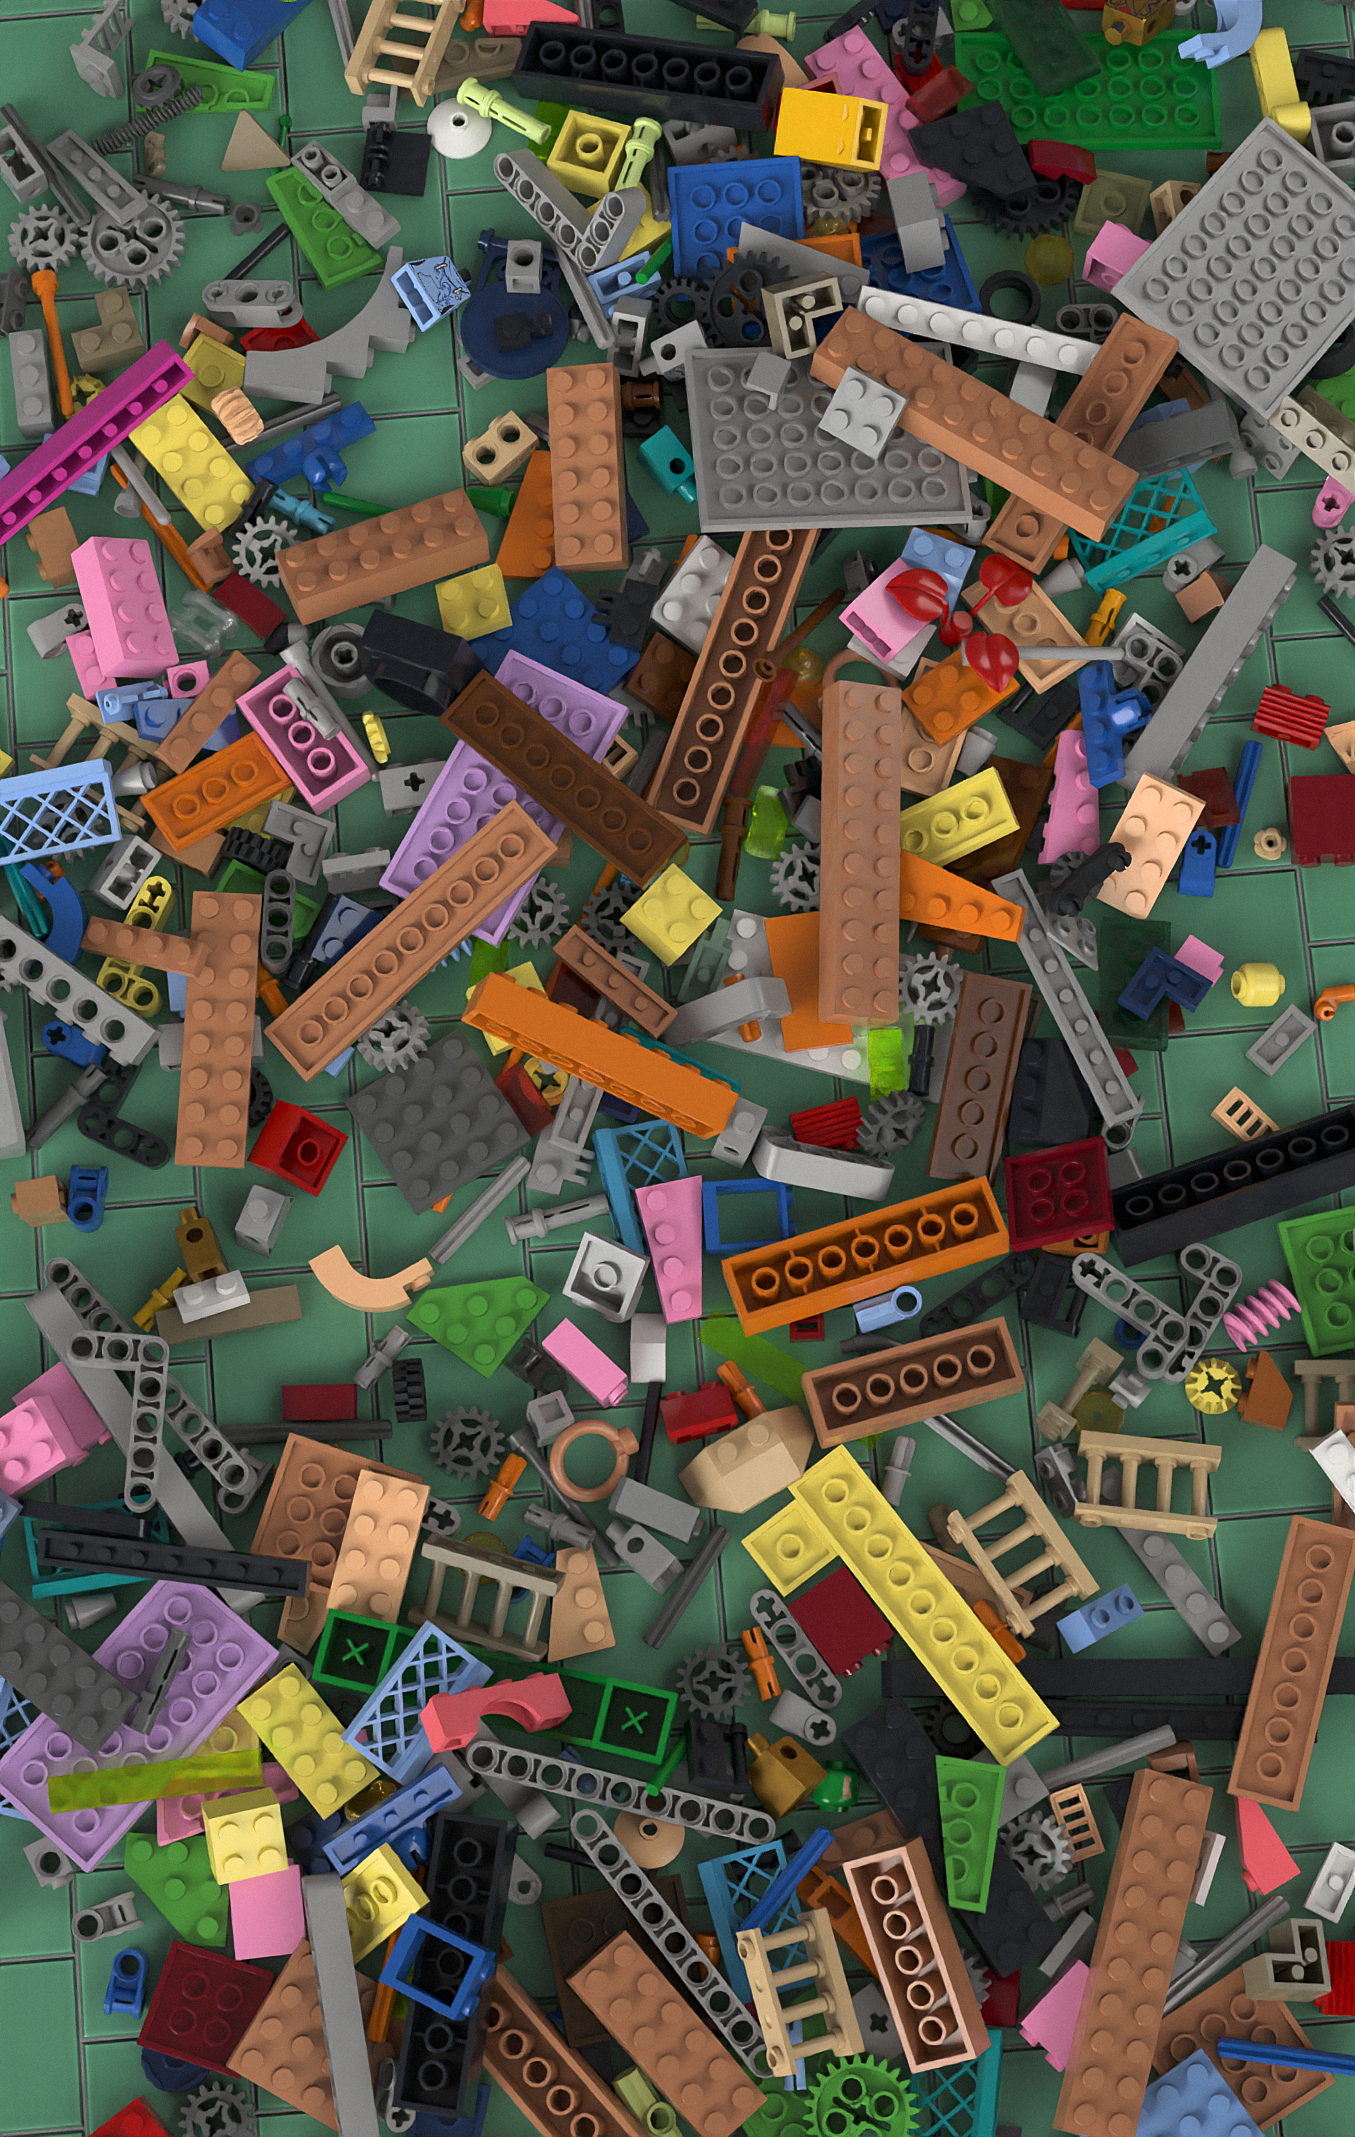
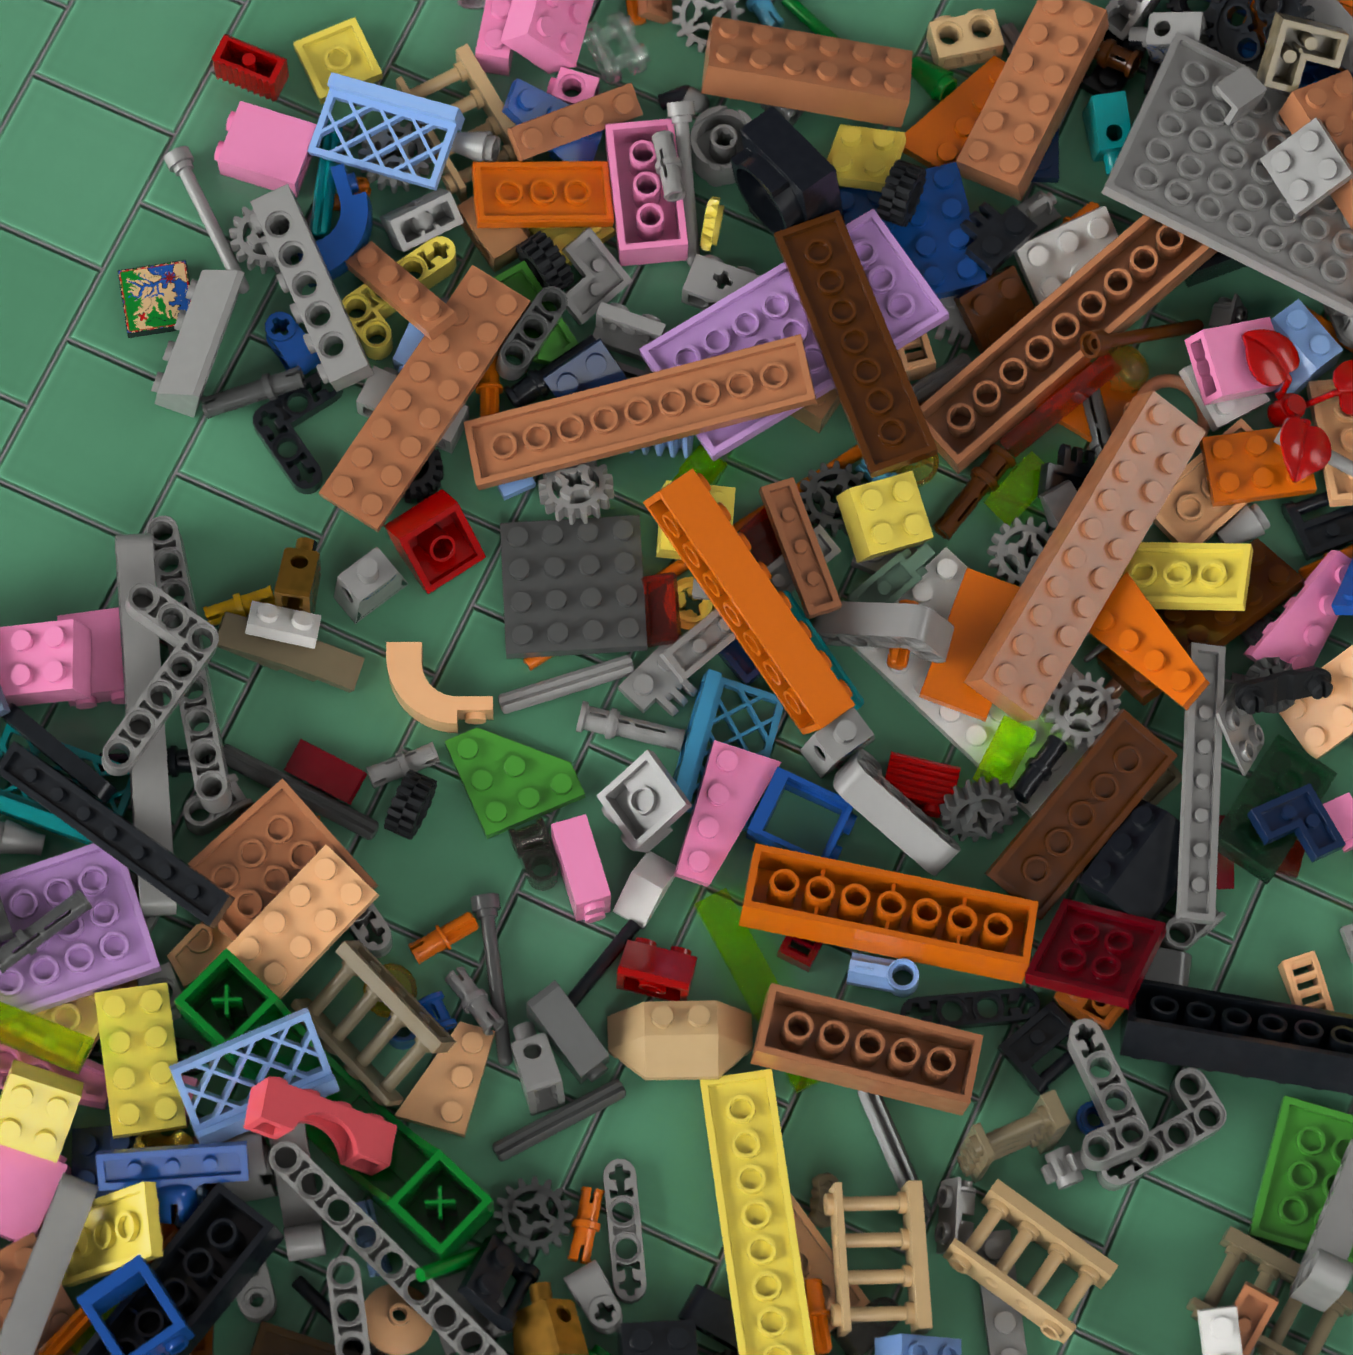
camera: 20 degrees right, 5 degrees down
medium nougat brick [11,1175,70,1228] -> none
blue piece [67,1165,109,1233] -> none
light blue hinge [95,681,168,725] -> none
dark red slope [211,571,287,640] -> none
dark grey gear [430,1405,505,1481] -> none
light grey gear [507,877,570,951] -> none
light grey brick [526,1389,575,1448] -> none
nougat piece [549,1419,639,1502] -> none
orange axle [717,1360,768,1421] -> none
light yellow plate [741,1499,839,1598] -> none
dark red brick [787,1565,894,1679] -> none
dark grey animal [839,1333,905,1355] -> none
light grey axle [880,1436,917,1507] -> none
clear yellow piece [1072,1389,1124,1435] -> none
light yellow gear [1185,1358,1242,1414] -> none
bright pink piece [1222,1279,1301,1353] -> none
dark orange slope [1236,1350,1293,1433] -> none
none -> black tyre [877,159,927,227]

